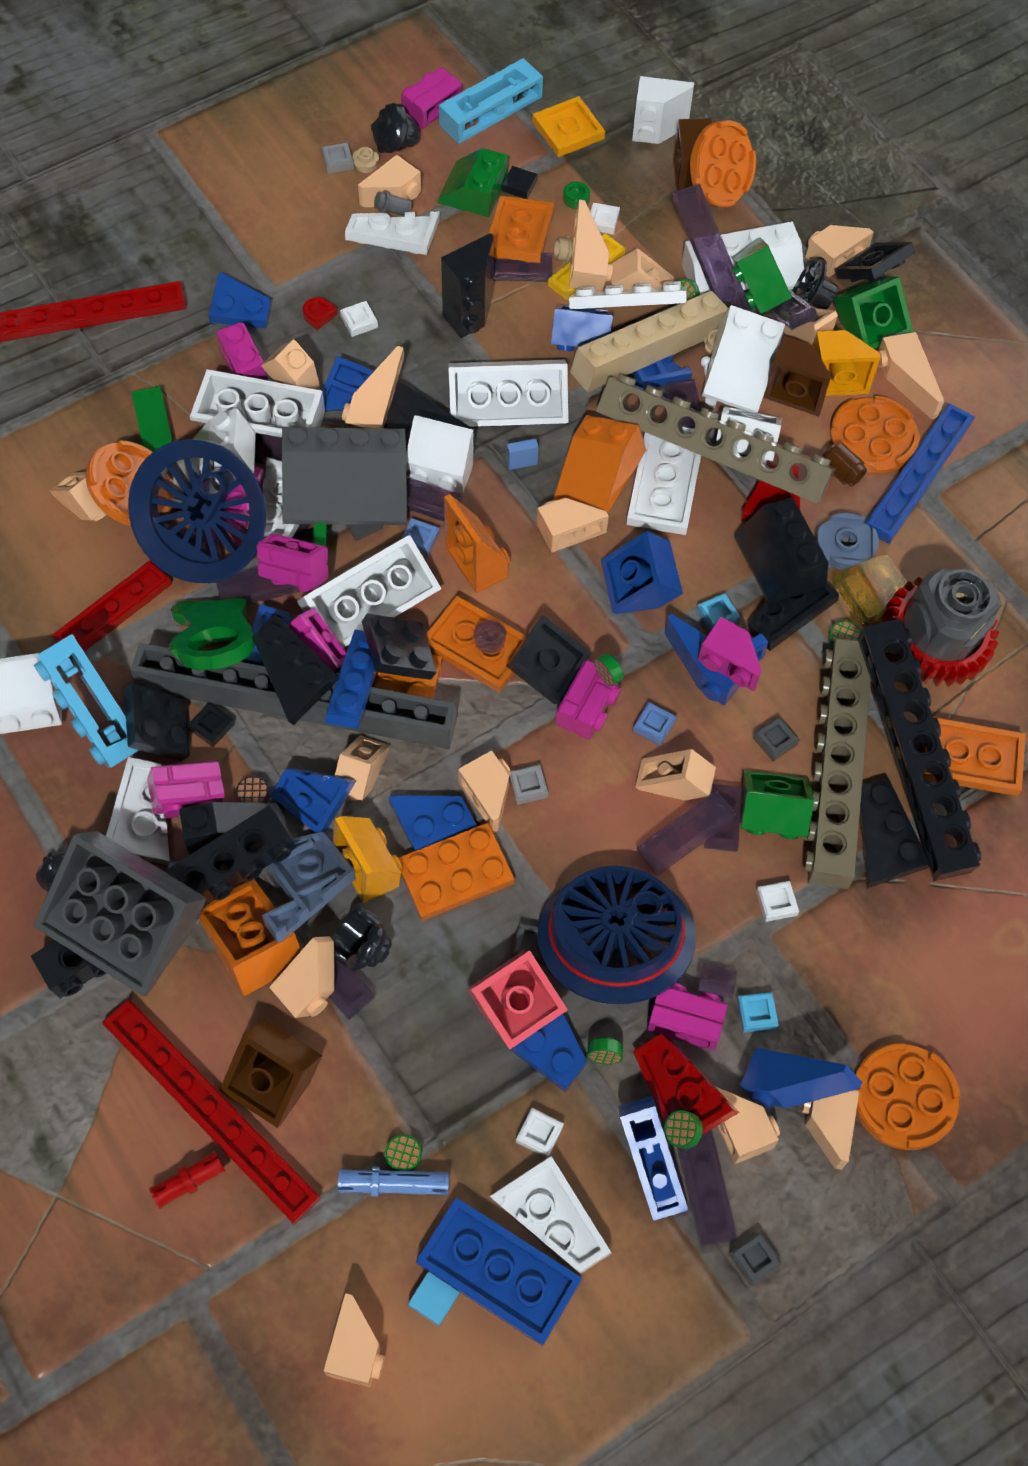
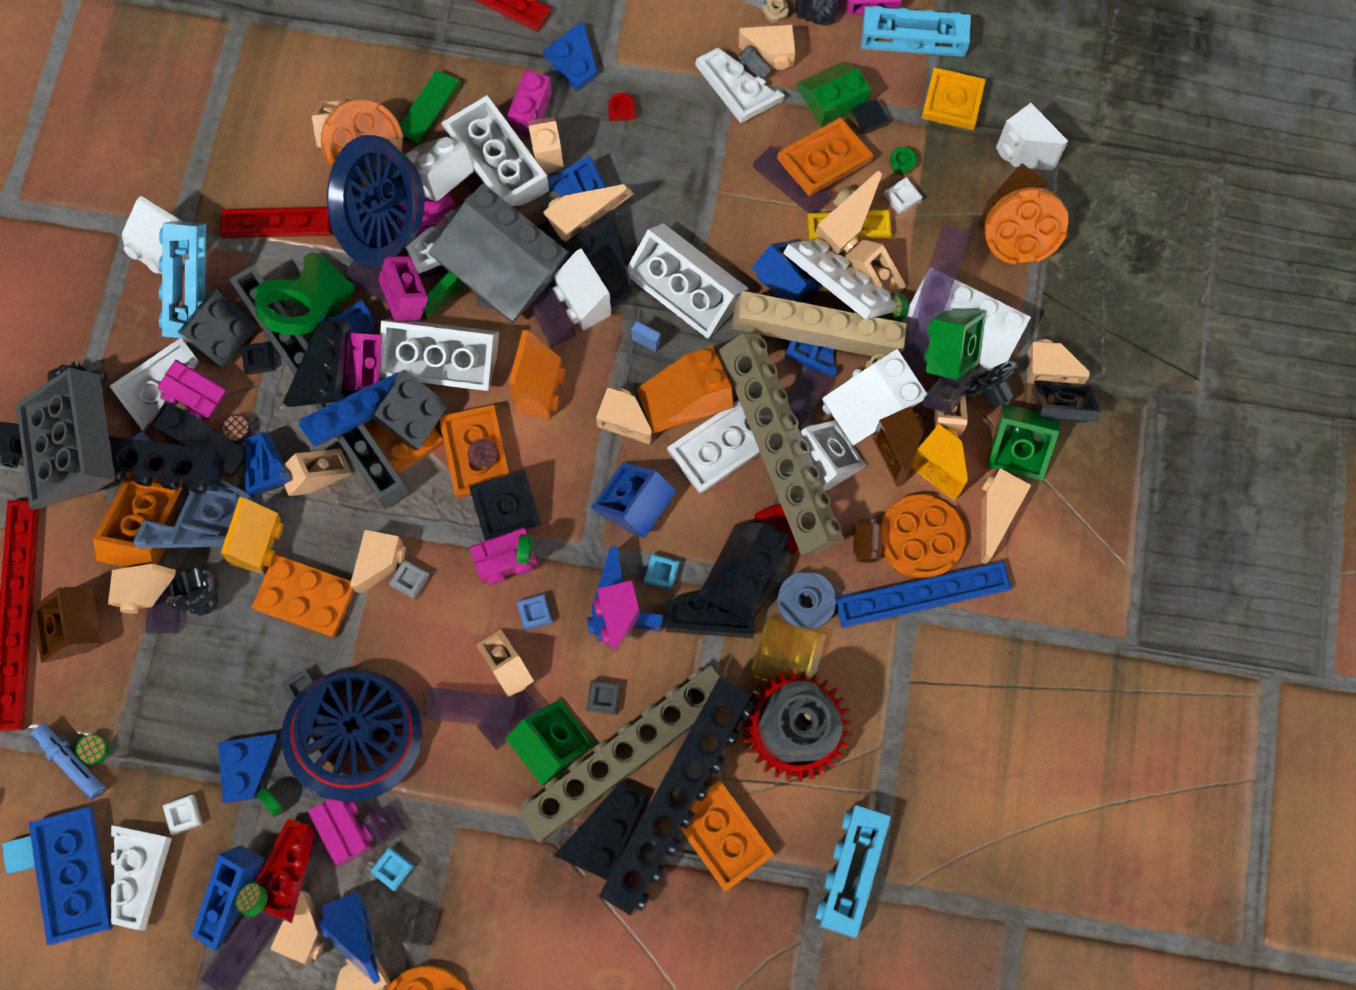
camera: 45 degrees right, 10 degrees up
white tile [340,301,378,337] -> none
blue wing [388,795,476,851] -> none
medium blue tile [401,518,440,557] -> none
black slope [441,233,494,338] -> none
coral slope [466,950,568,1050] -> none
white tile [756,881,799,922] -> none
tile [828,621,861,647] -> none

